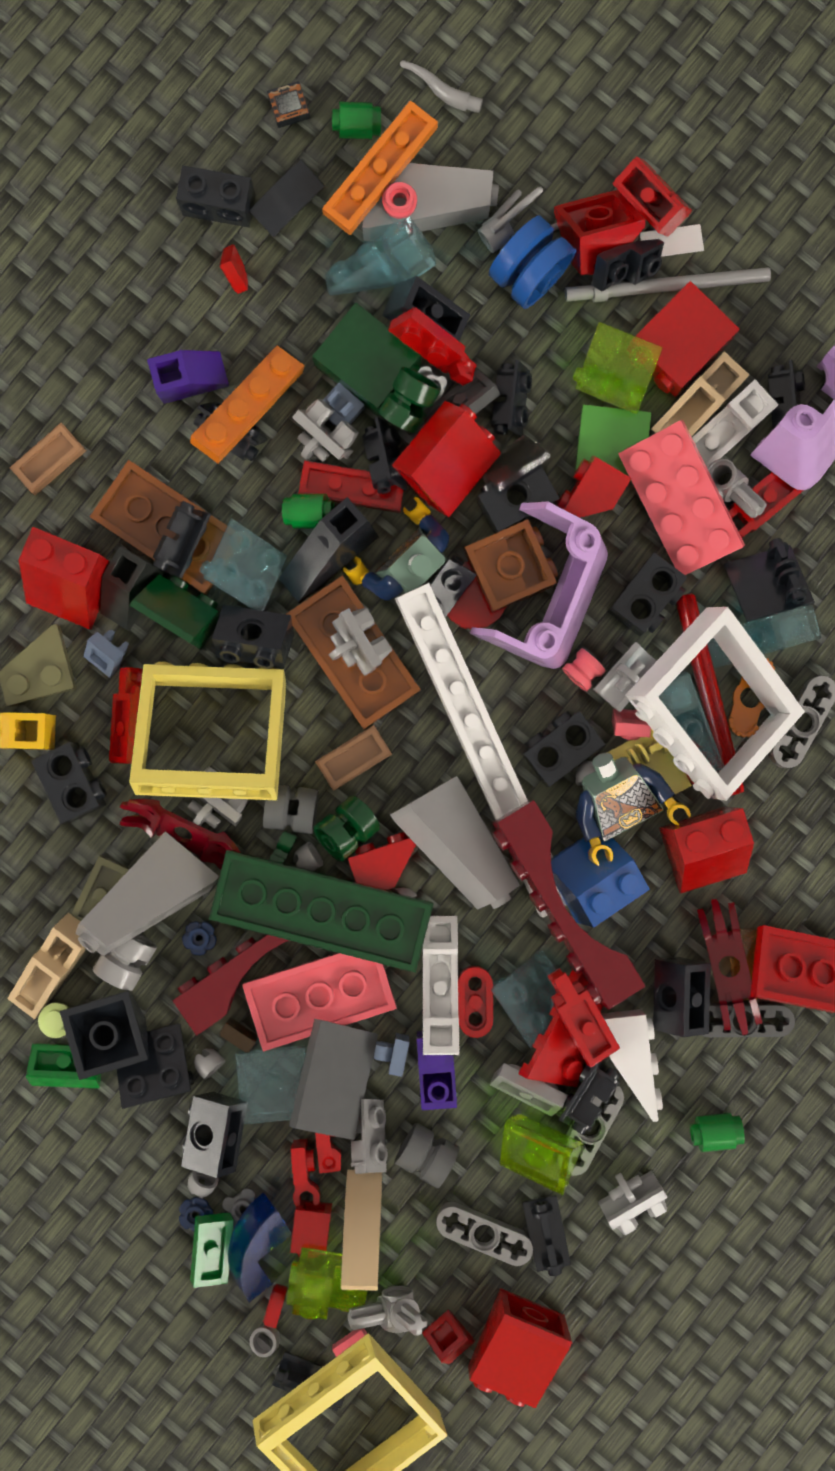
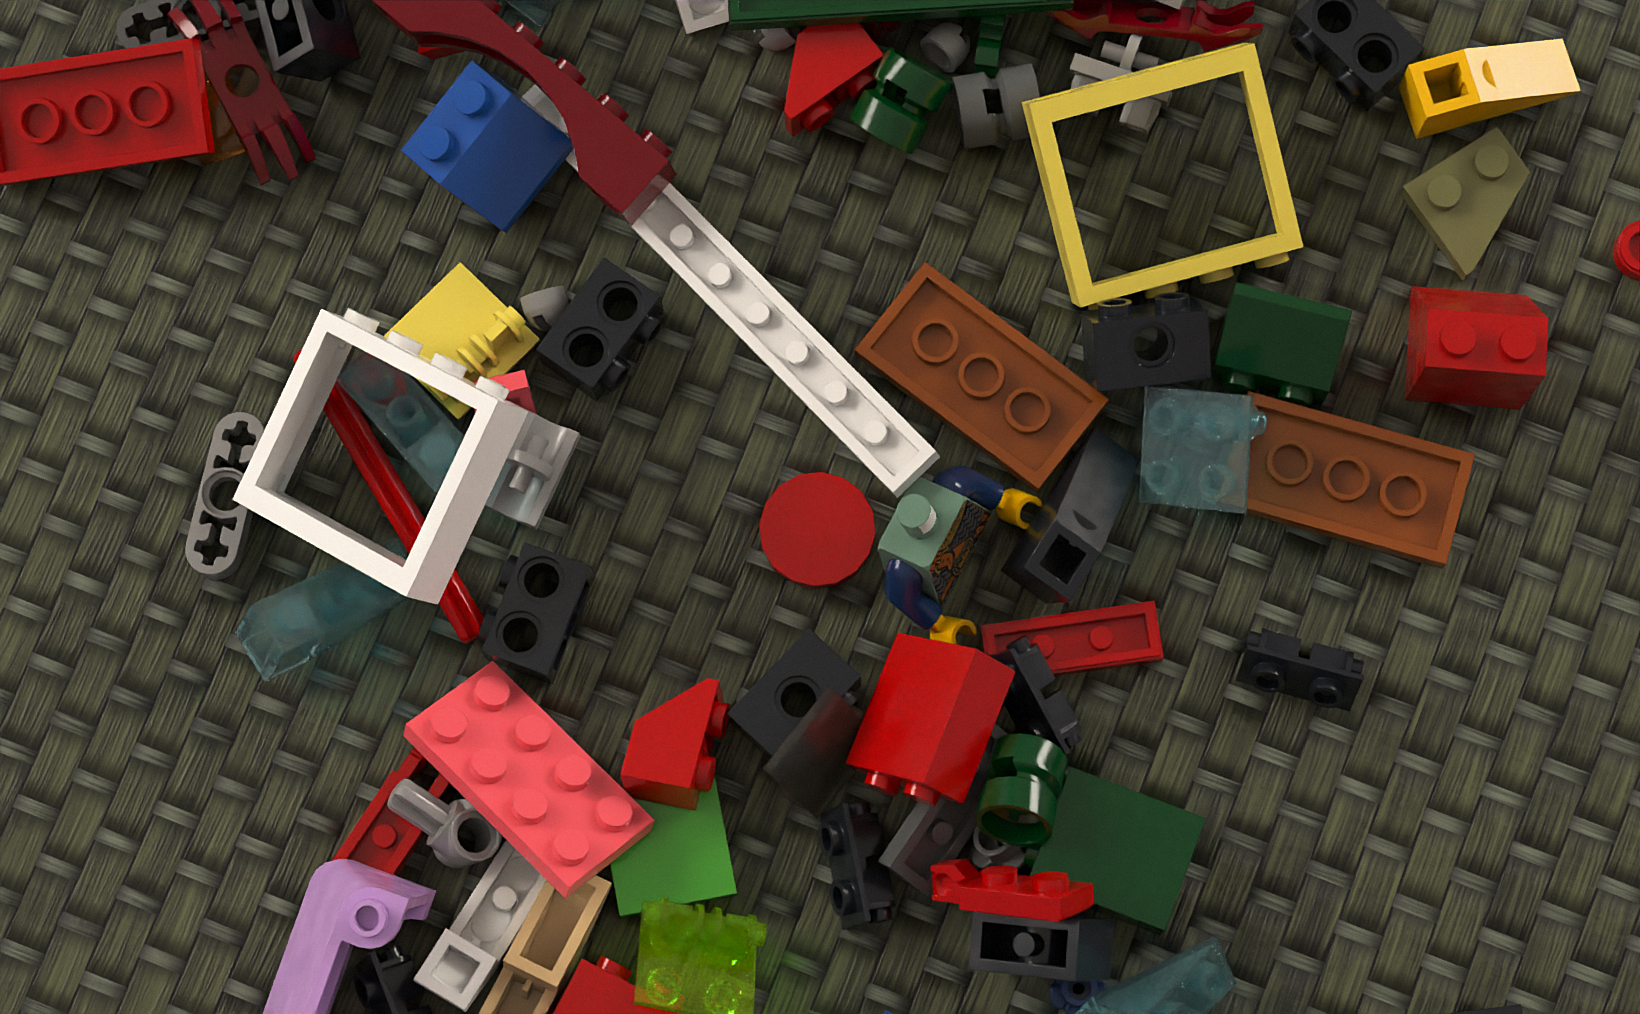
camera: 170 degrees right, 10 degrees down
medium nougat tile [9,423,86,495] -> none
sand blue tile [83,630,129,678] -> none
pearl dark grey slope [100,546,164,631] -> none
red hinge [109,667,143,764] -> none
dark purple slope [147,350,230,404] -> none
black hinge [153,501,211,578] -> none
orange plate [190,345,305,464] -> none
red tile [220,244,248,294] -> none
green brick [282,493,335,529] -> none
light grey hips [292,399,359,462] -> none
medium nougat tile [315,725,392,791] -> none
sand blue tile [323,383,365,427] -> none
light grey hips [329,608,392,676] -> none
light grey slope [390,776,520,910] -> none
black hinge [430,555,477,618] -> none
dark orange plate [463,519,558,613] -> none
lavender windscreen [470,502,608,669] -> none
coral wheel [562,648,606,692] -> none
torso [575,753,691,866] -> none
red slope [659,807,754,894] -> none
black hinge [724,538,815,622] -> none
orange piece [728,658,775,738] -> none

